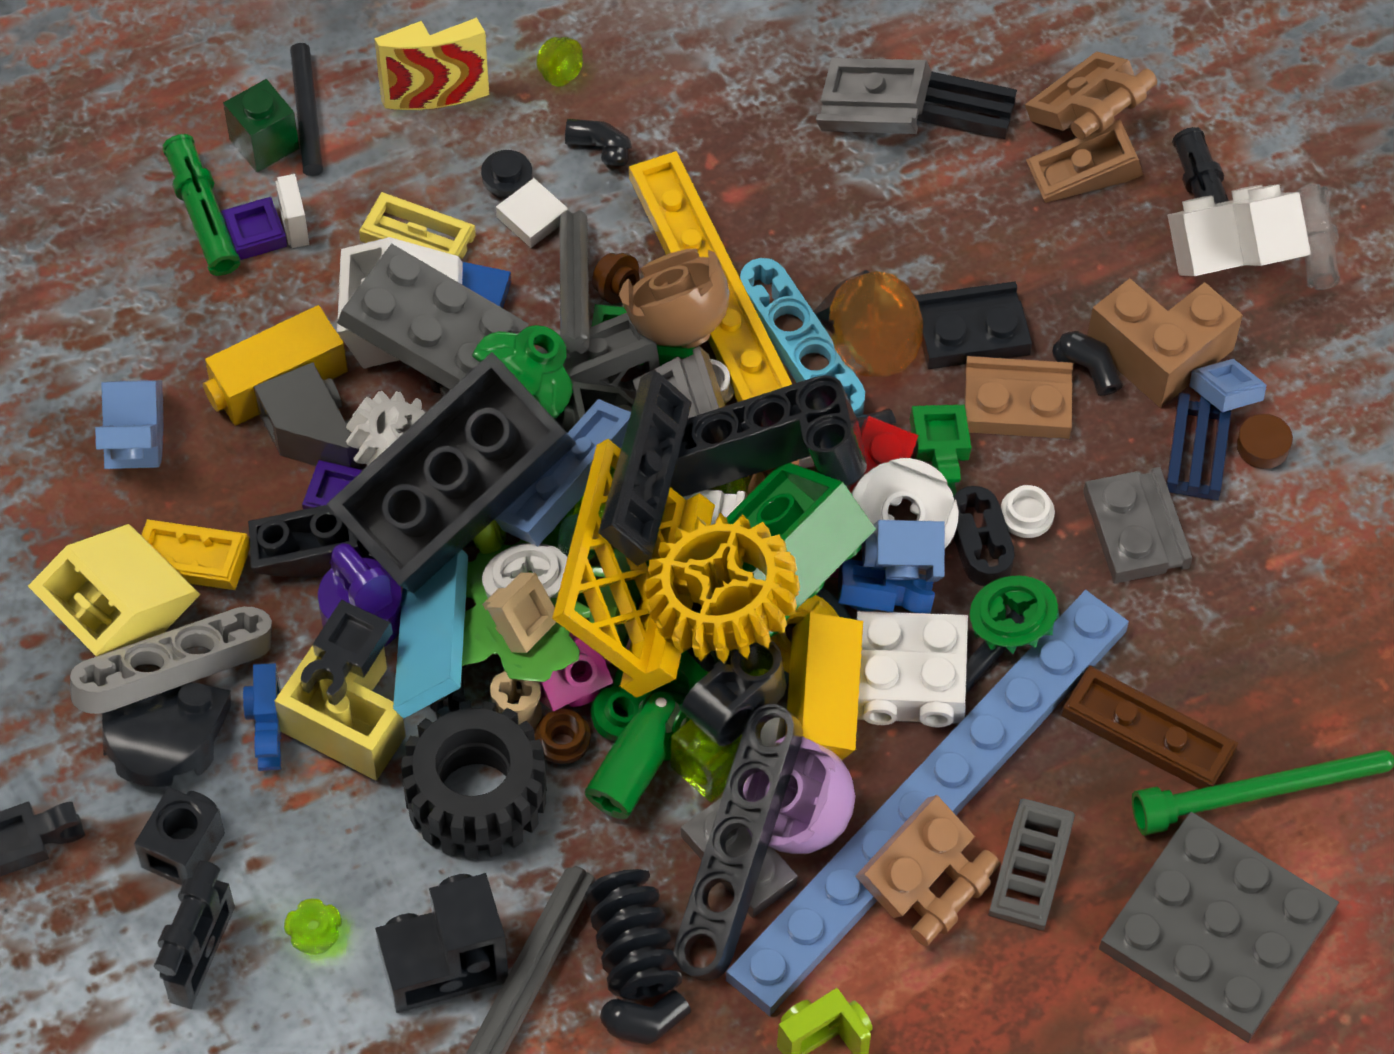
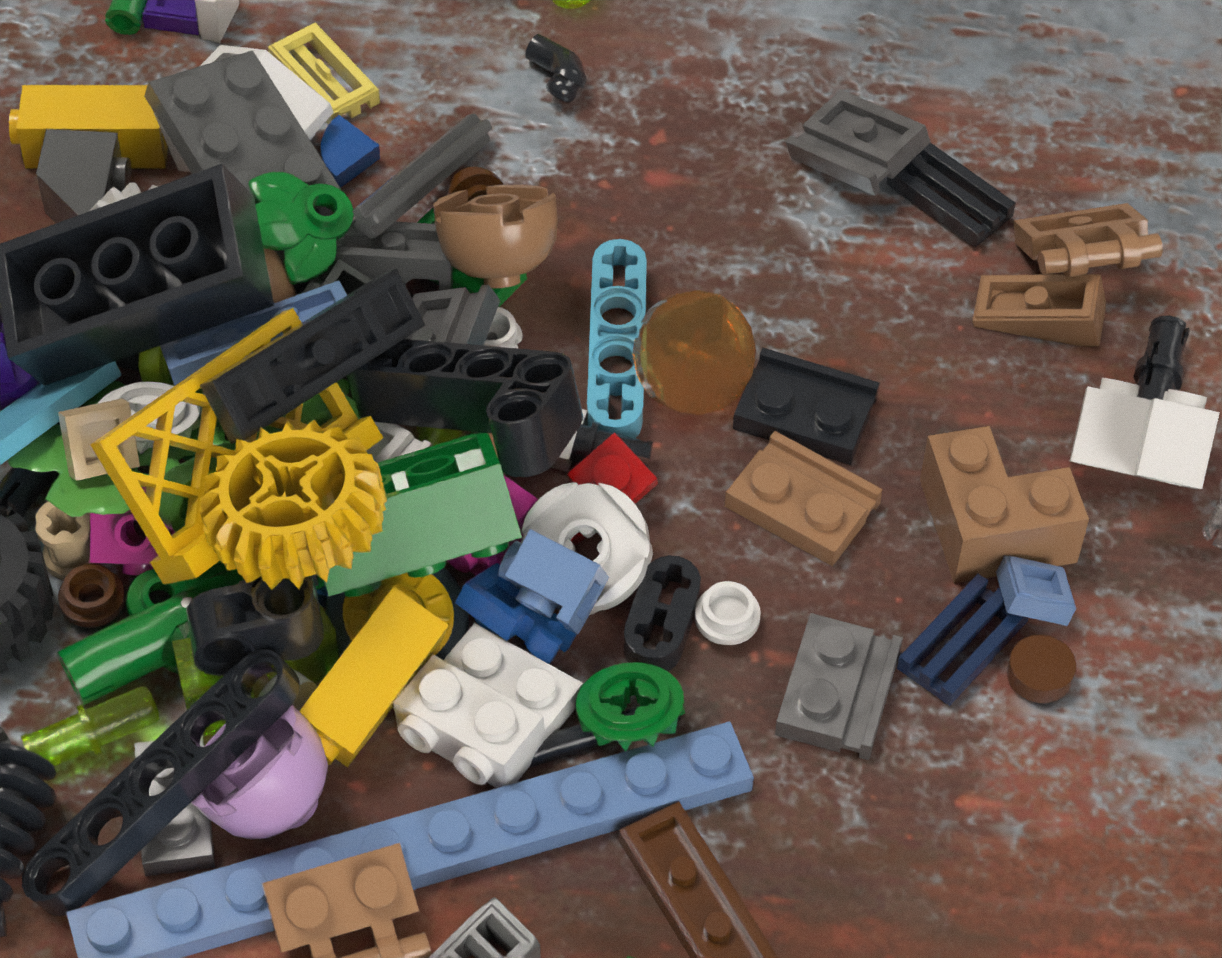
camera: 30 degrees right, 5 degrees down
black plate [481,150,532,199] -> none
white tile [496,178,569,248] -> none
yellow plate [629,151,792,402] -> none
green plate [909,404,972,497] -> none
black arm [1052,331,1123,396] -> none
none -> clear neon green axle [21,686,160,766]

